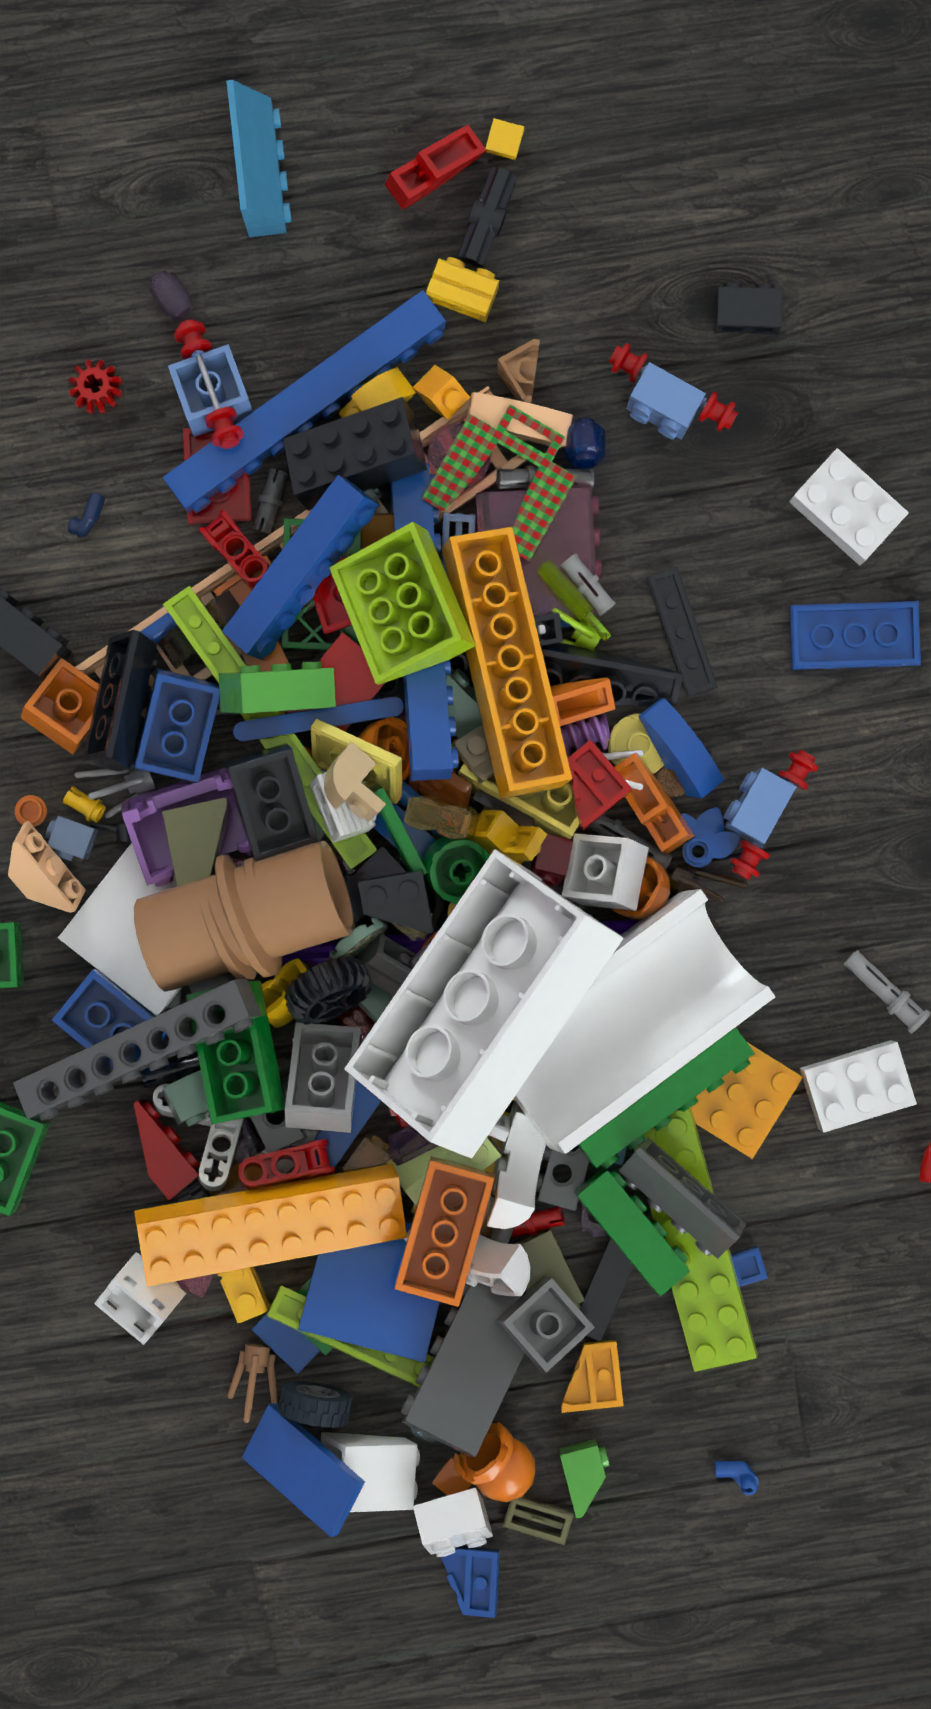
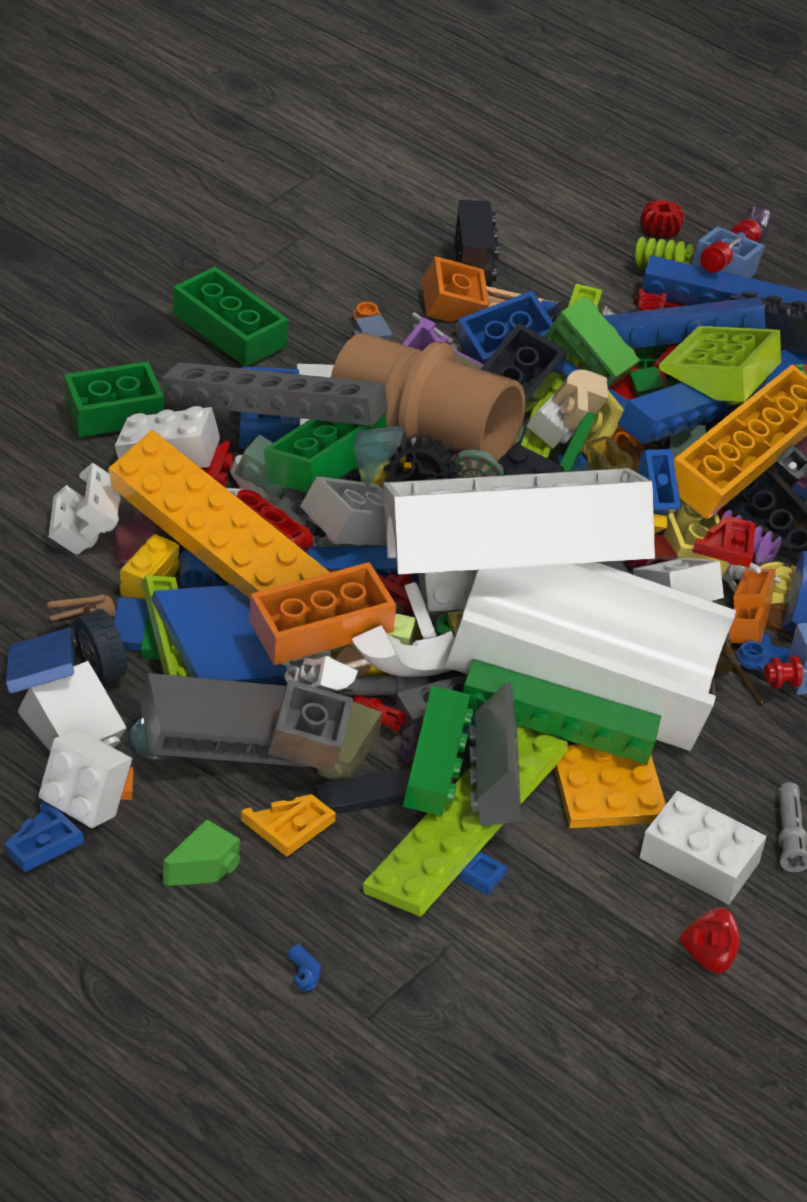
camera: 40 degrees right, 45 degrees down
light nougat slope [8,821,86,913] -> none
yellow pin [63,786,106,823] -> none
dark blue arm [68,493,105,538] -> none
black slope [82,630,158,772] -> none
orange tile [454,1422,535,1502] -> none
olive tile [503,1496,574,1545] -> none
orange slope [550,678,615,726] -> none
none -> white brick [115,406,220,468]
none -> clear light blue slope [353,426,404,486]
none -> green tile [629,367,665,397]
none -> lime piece [635,237,694,271]
none -> blue slope [636,449,681,516]

